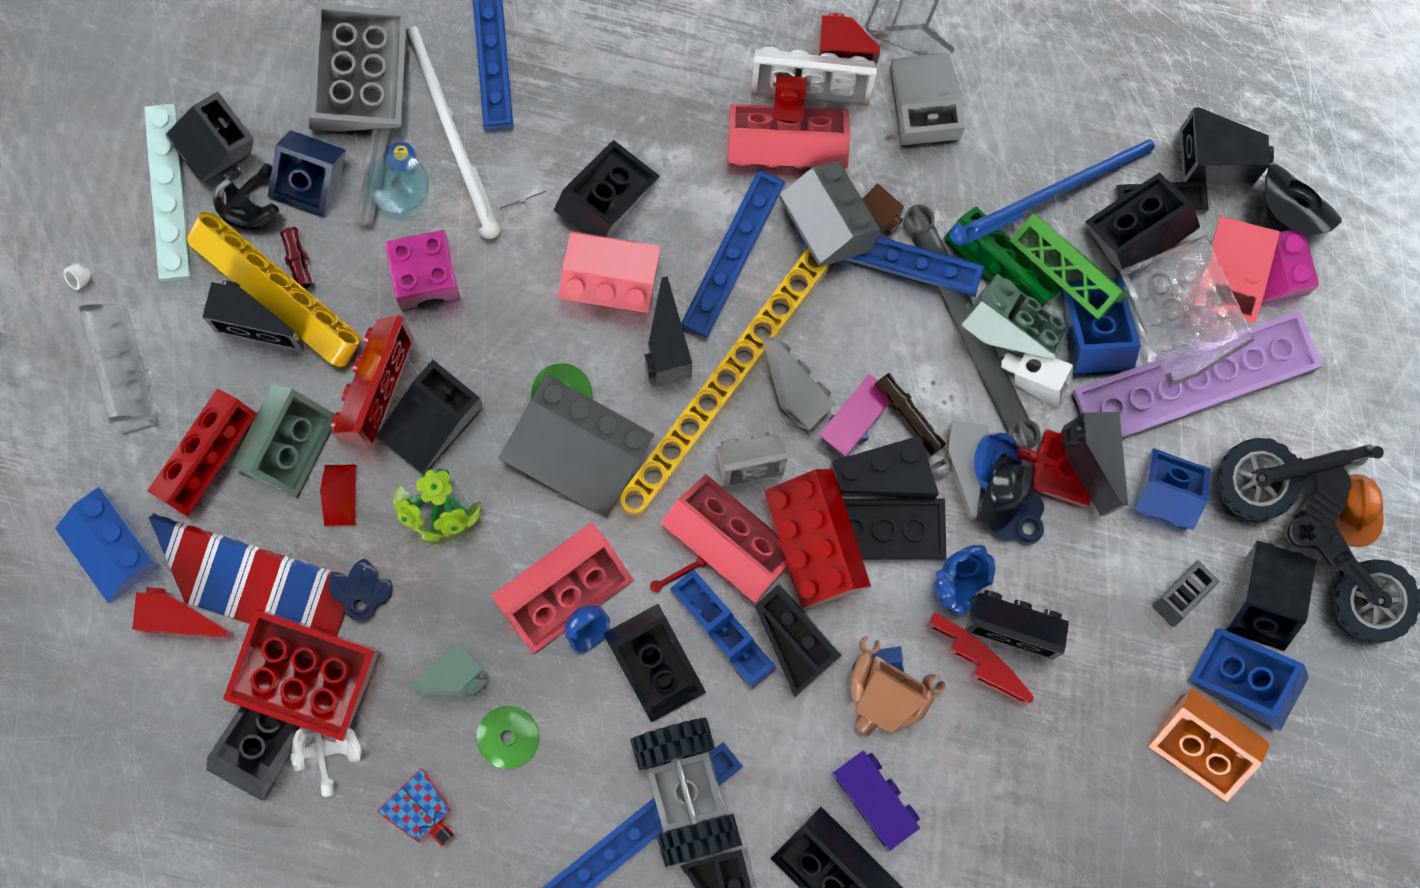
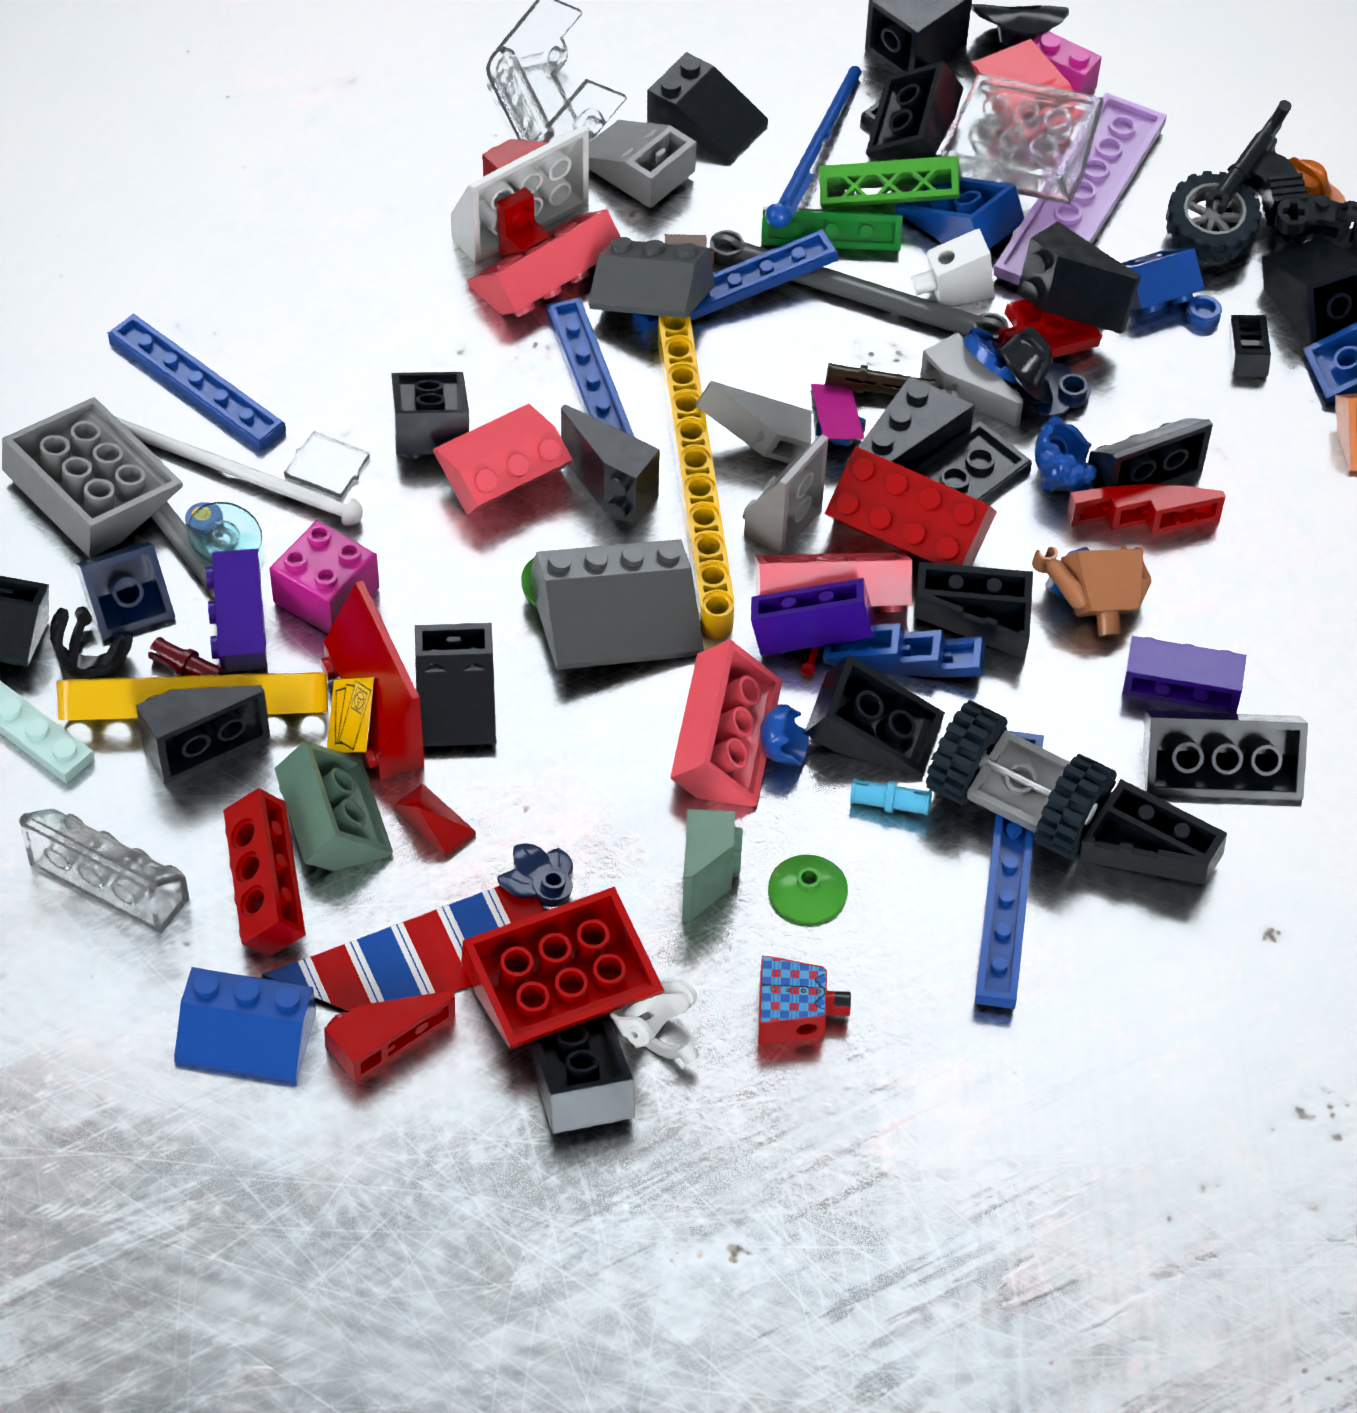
camera: 40 degrees left, 25 degrees down
lime plant [393,469,482,543] -> none
sand green slope [961,274,1070,360] -> none
none -> dark purple brick [205,548,268,672]
none -> yellow sticker [327,677,374,753]
none -> black slope [647,52,769,162]
none -> dark purple brick [751,578,873,656]
none -> medium azure pin [850,778,932,816]
none -> blue tile [1185,295,1223,329]

